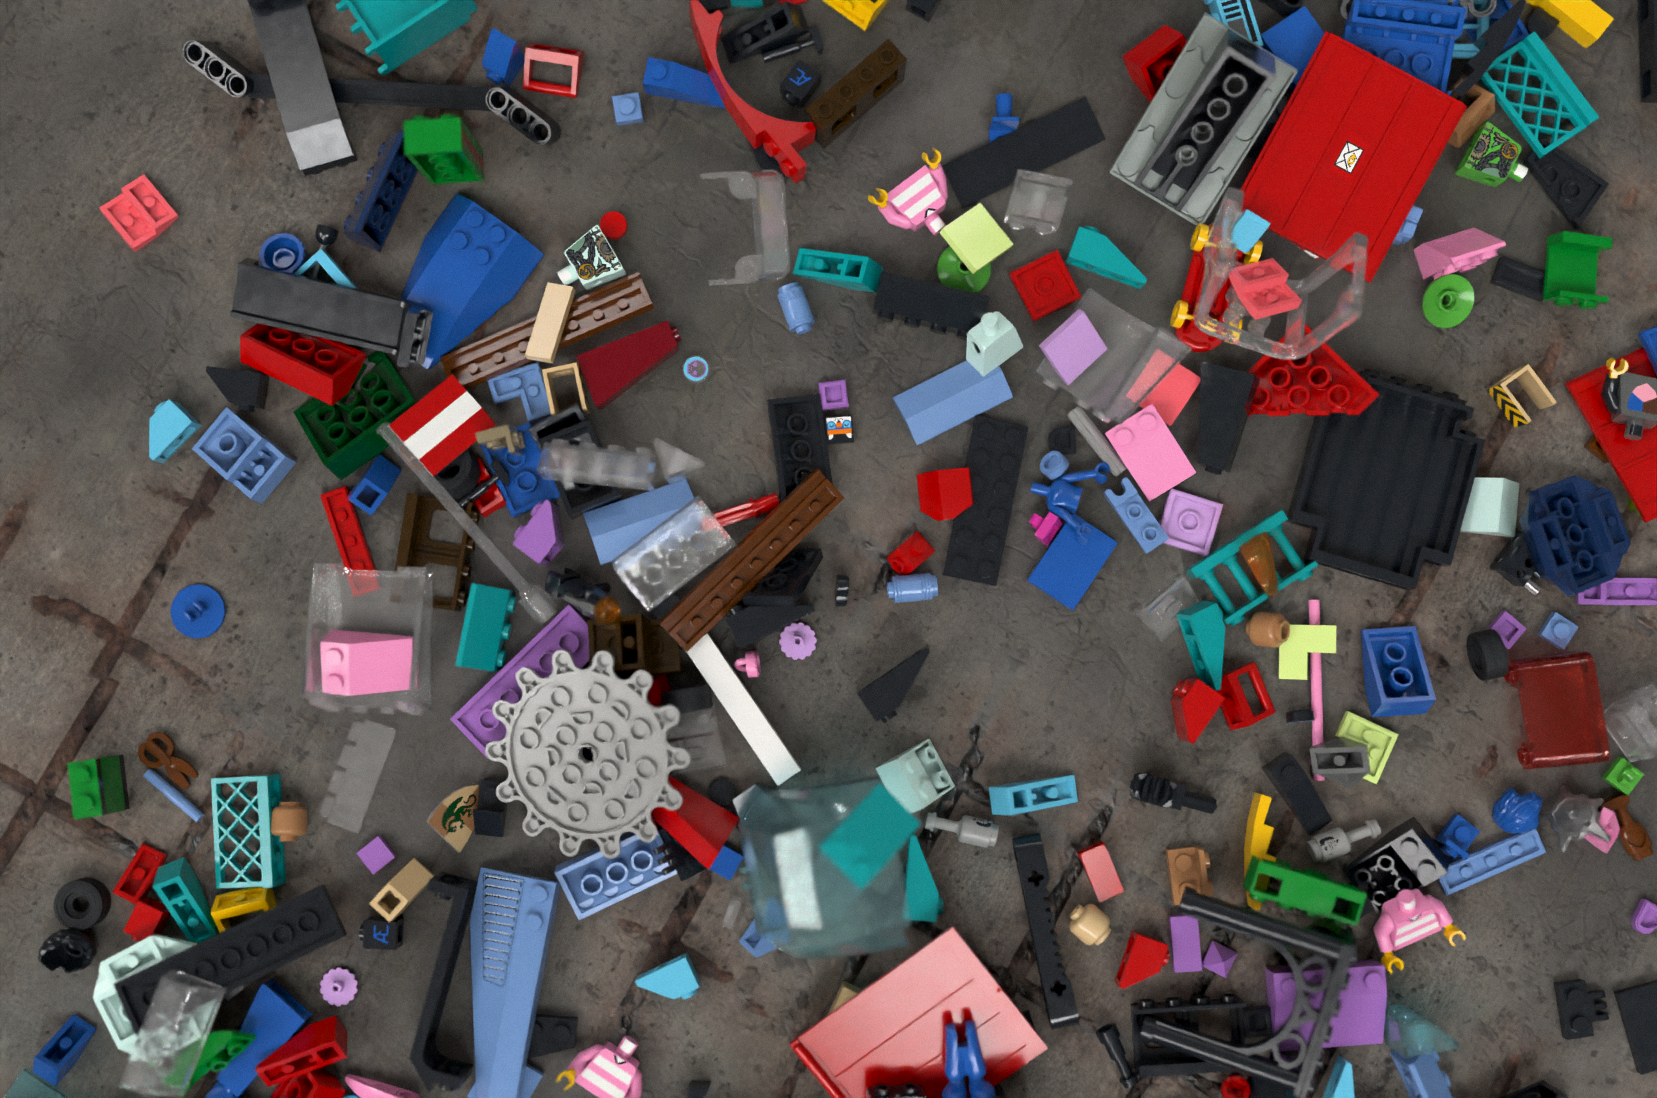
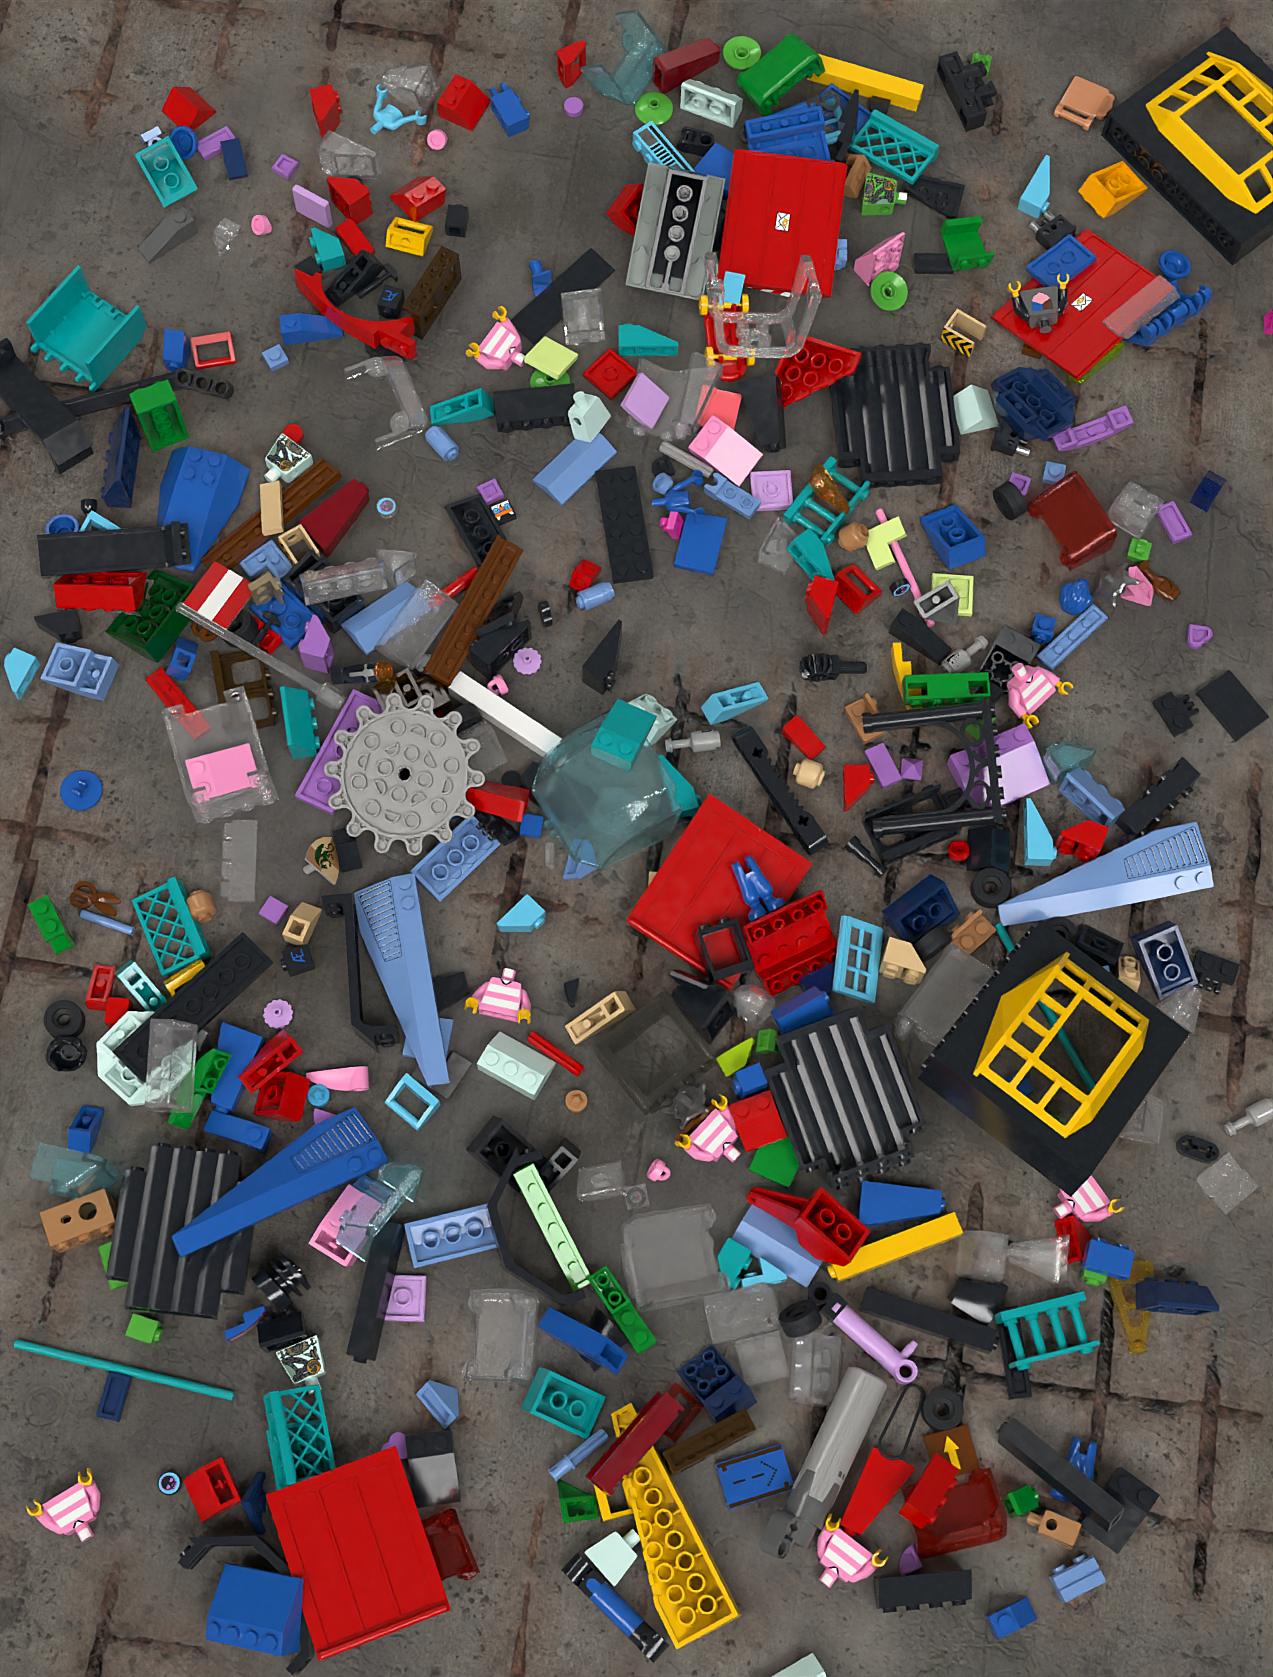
camera: 20 degrees left, 15 degrees down
red slope [916,467,974,521] -> none
coral slope [1228,258,1302,320] -> none

